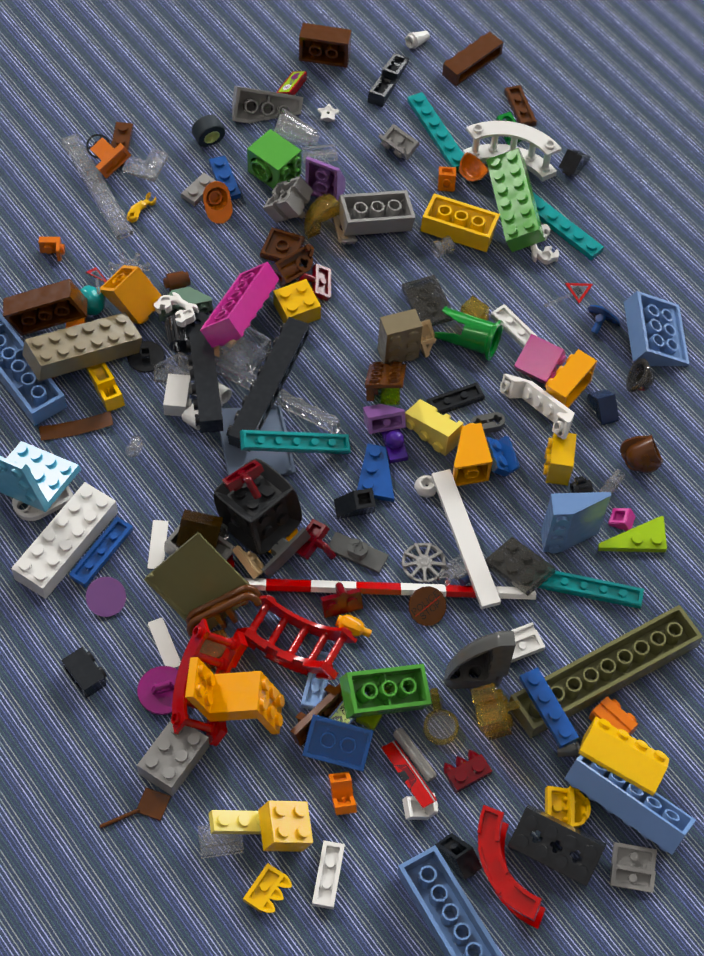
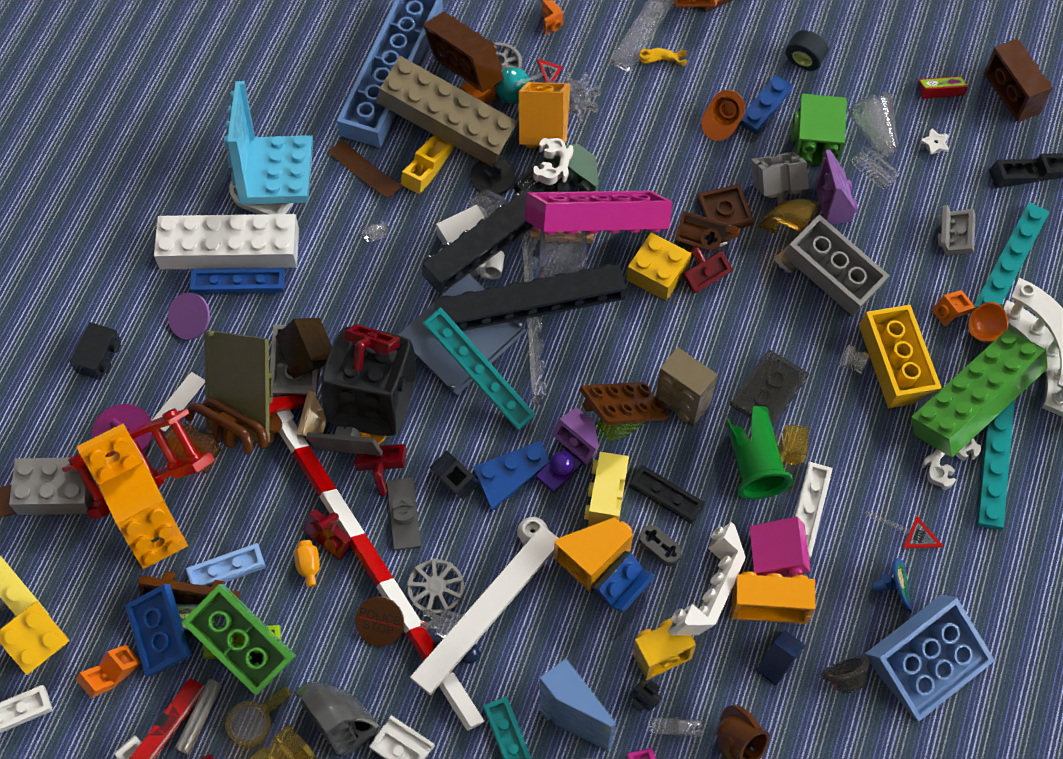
camera: 60 degrees right, 5 degrees up
clear plate [122,148,168,182] -> none
white sticker [147,520,168,569] -> none
reddish brown brick [163,270,191,292] -> none
light grey plate [181,173,216,206] -> none
light grey wedge [232,86,303,123] -> none
red fence [234,595,357,680] -> none
tan slope [420,319,436,358] -> none
clear smoke plate [485,537,555,596] -> none

